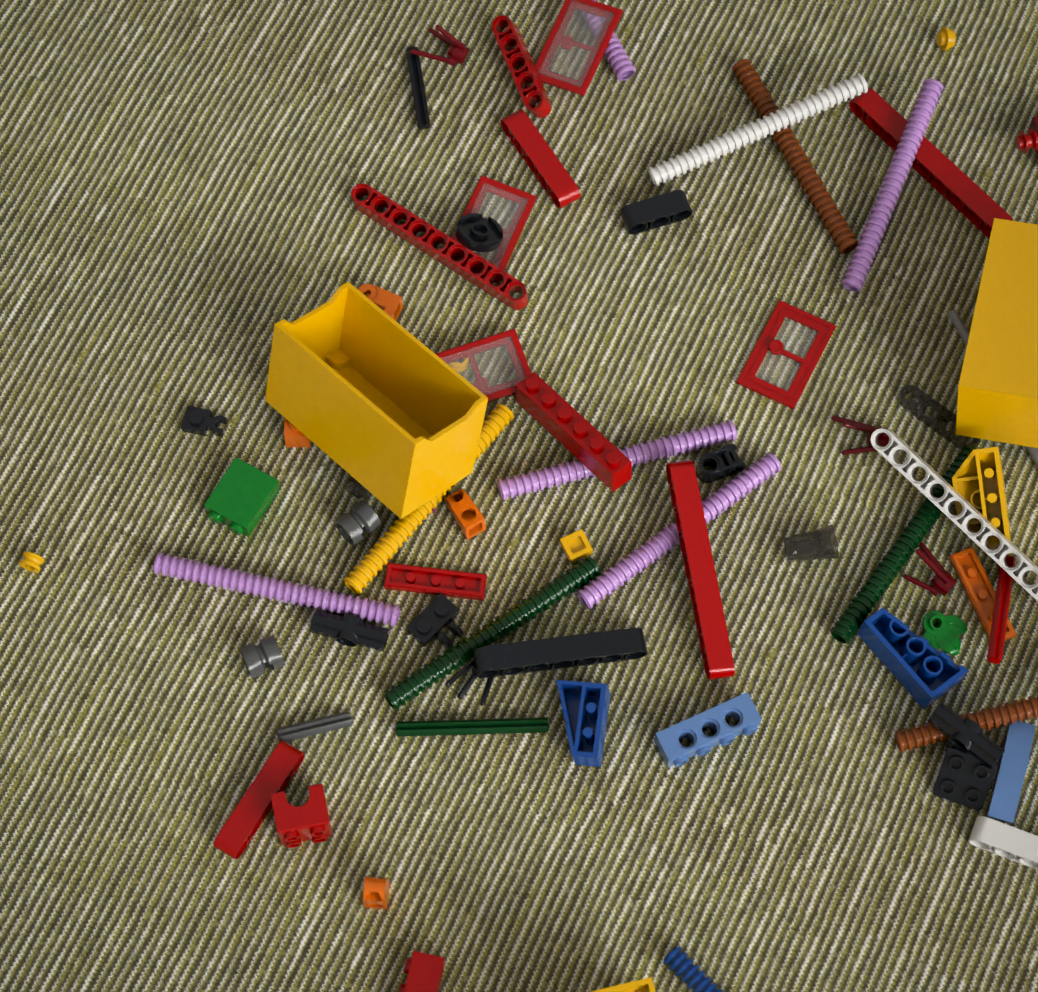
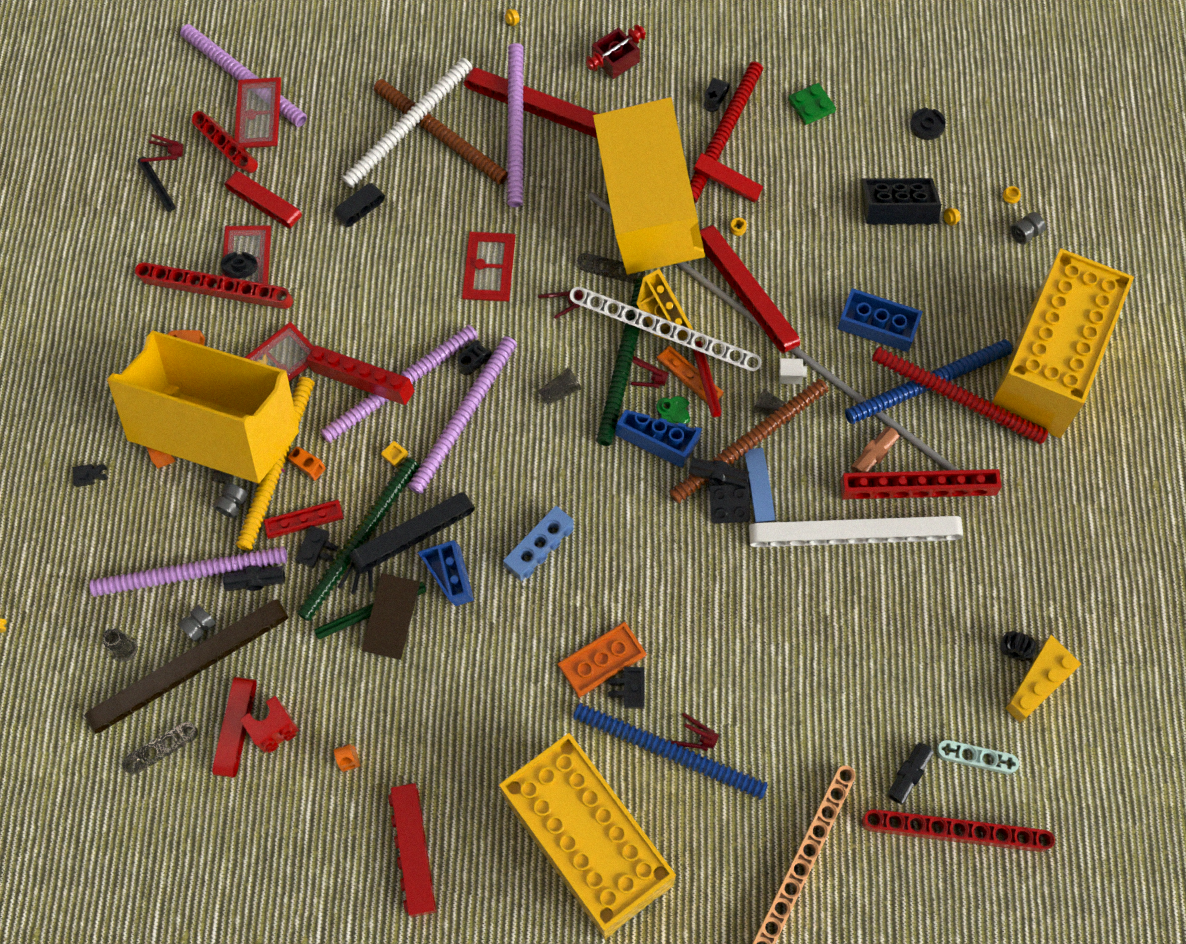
camera: 20 degrees left, 0 degrees up
green brick [204,457,280,537] -> none
dark grey axle [277,711,353,742] -> none
red beam [666,460,735,680] -> none
none -> dark brown beam [84,599,289,734]
none -> clear smoke plant [102,628,138,662]
none -> clear smoke beam [122,722,198,775]
none -> dark brown tile [362,573,420,660]
none -> orange tile [557,622,647,698]
none -> black hinge [608,667,645,709]

